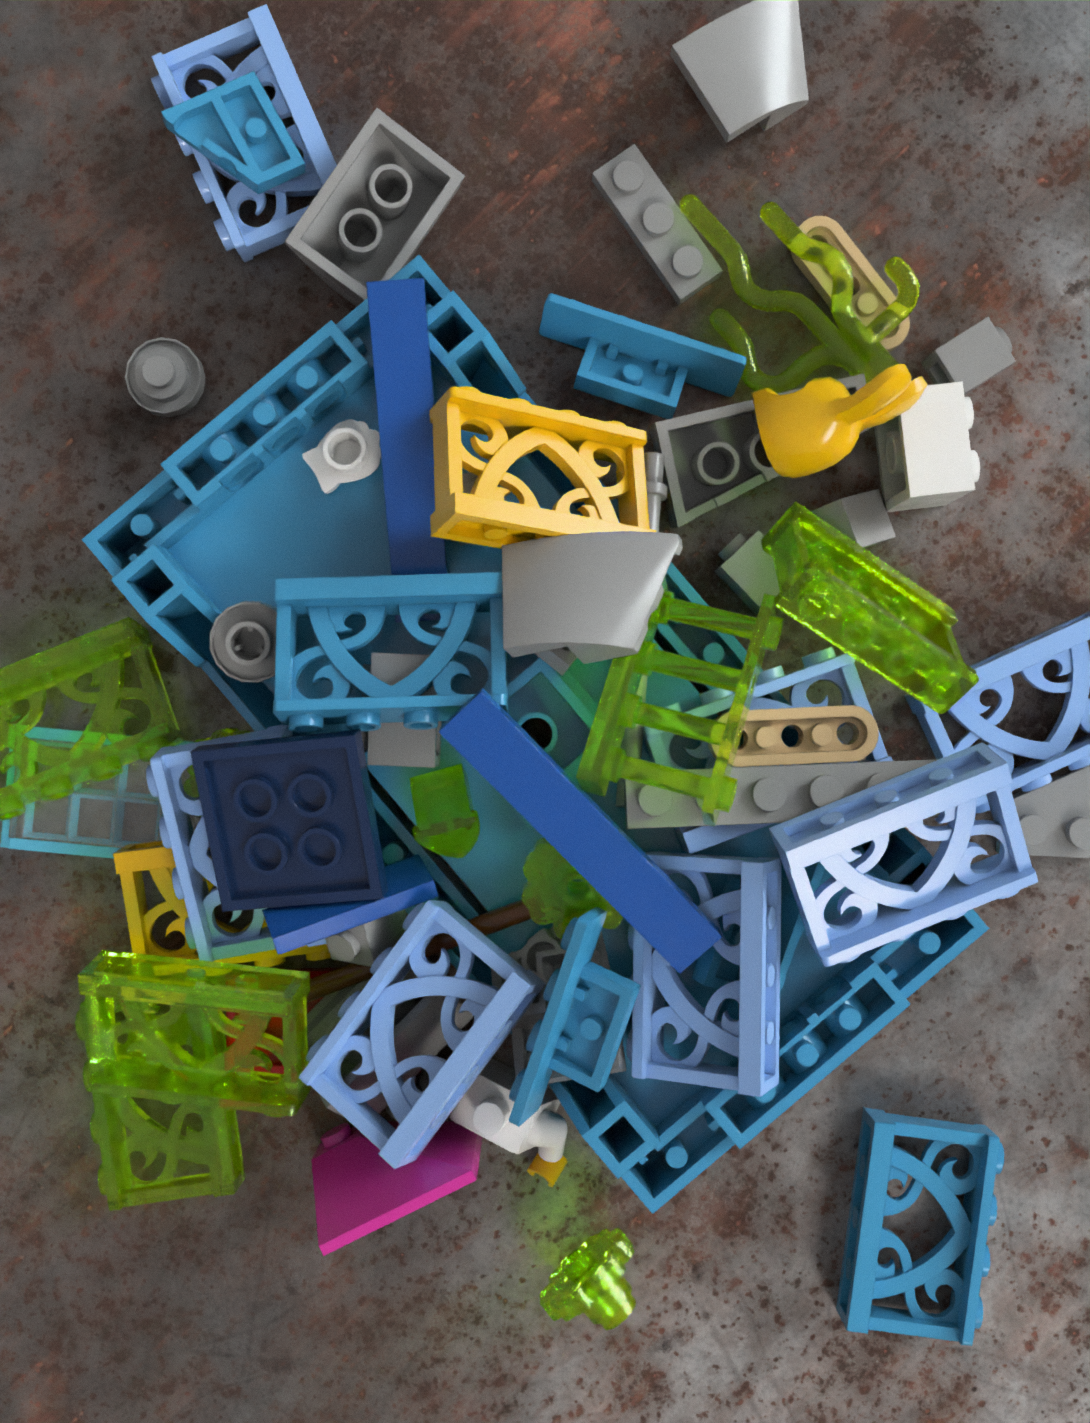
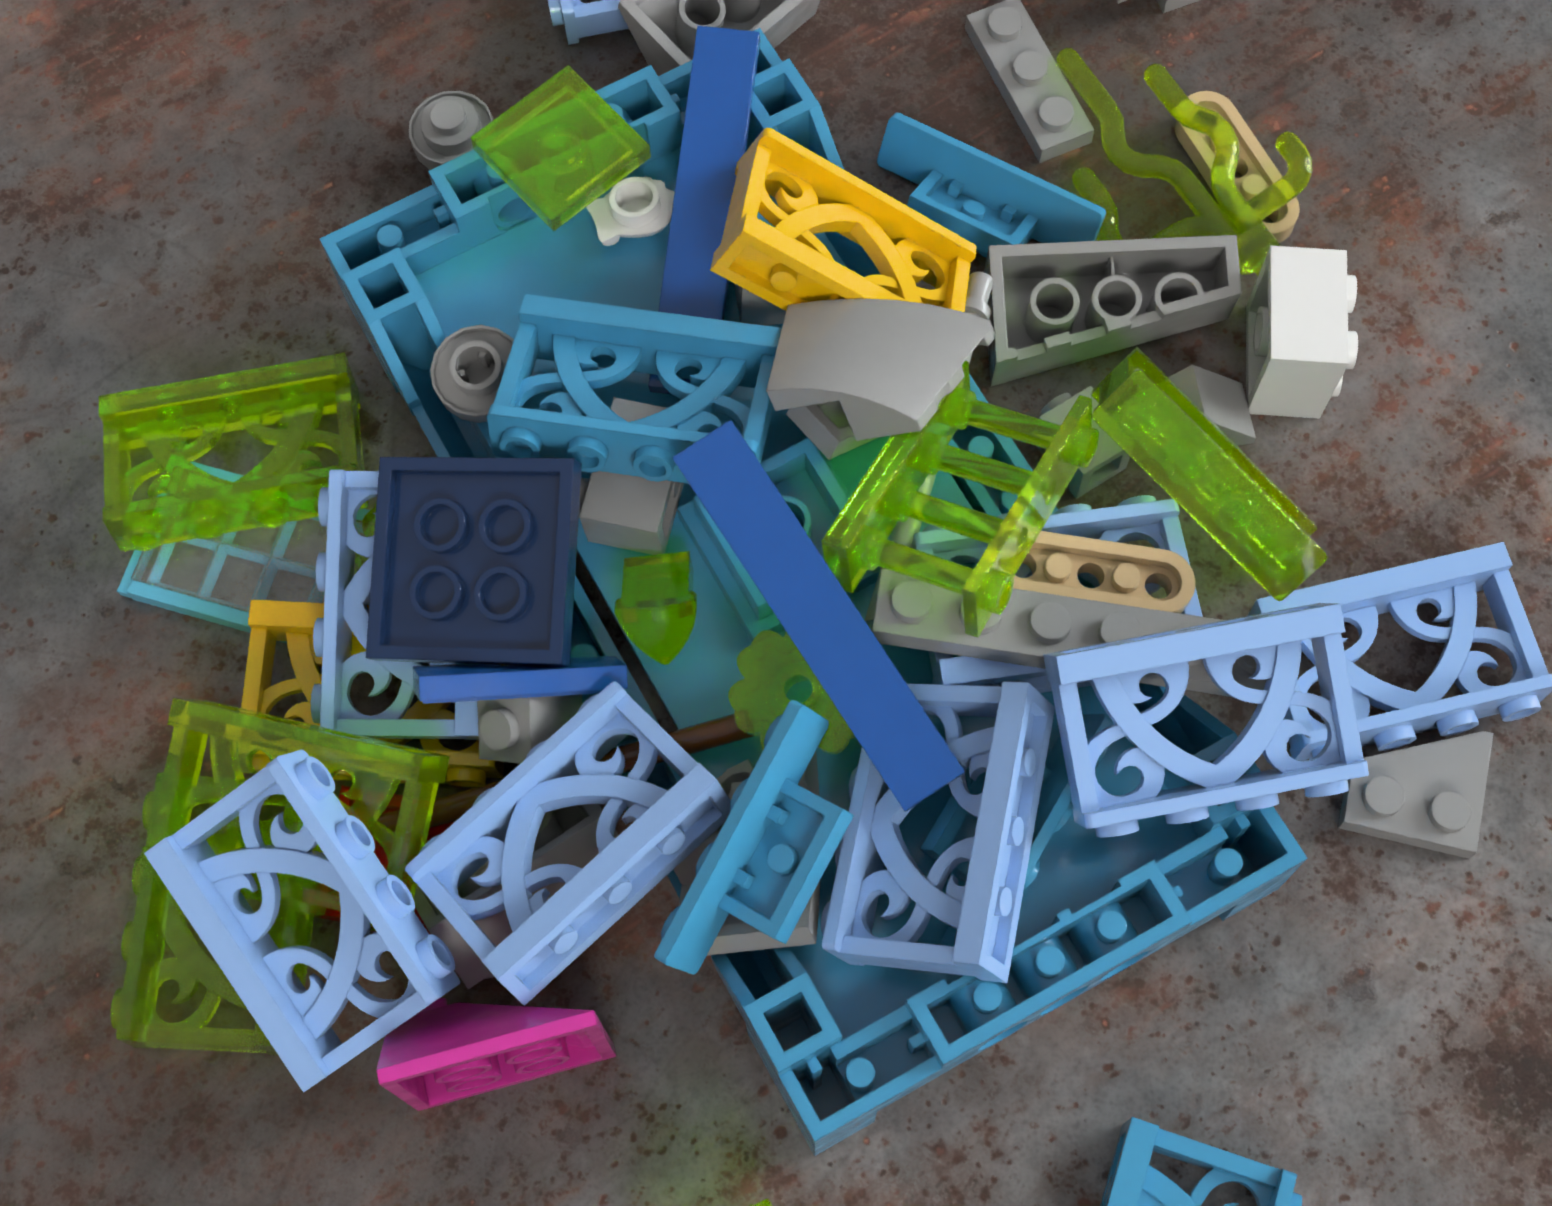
camera: 15 degrees right, 20 degrees down
white torso [386,1058,568,1187] -> none
yellow piece [751,364,928,478] -> none
light grey brick [921,317,1016,396] -> none
none -> light blue fence [144,749,460,1093]
none -> clear neon green tile [470,65,651,231]

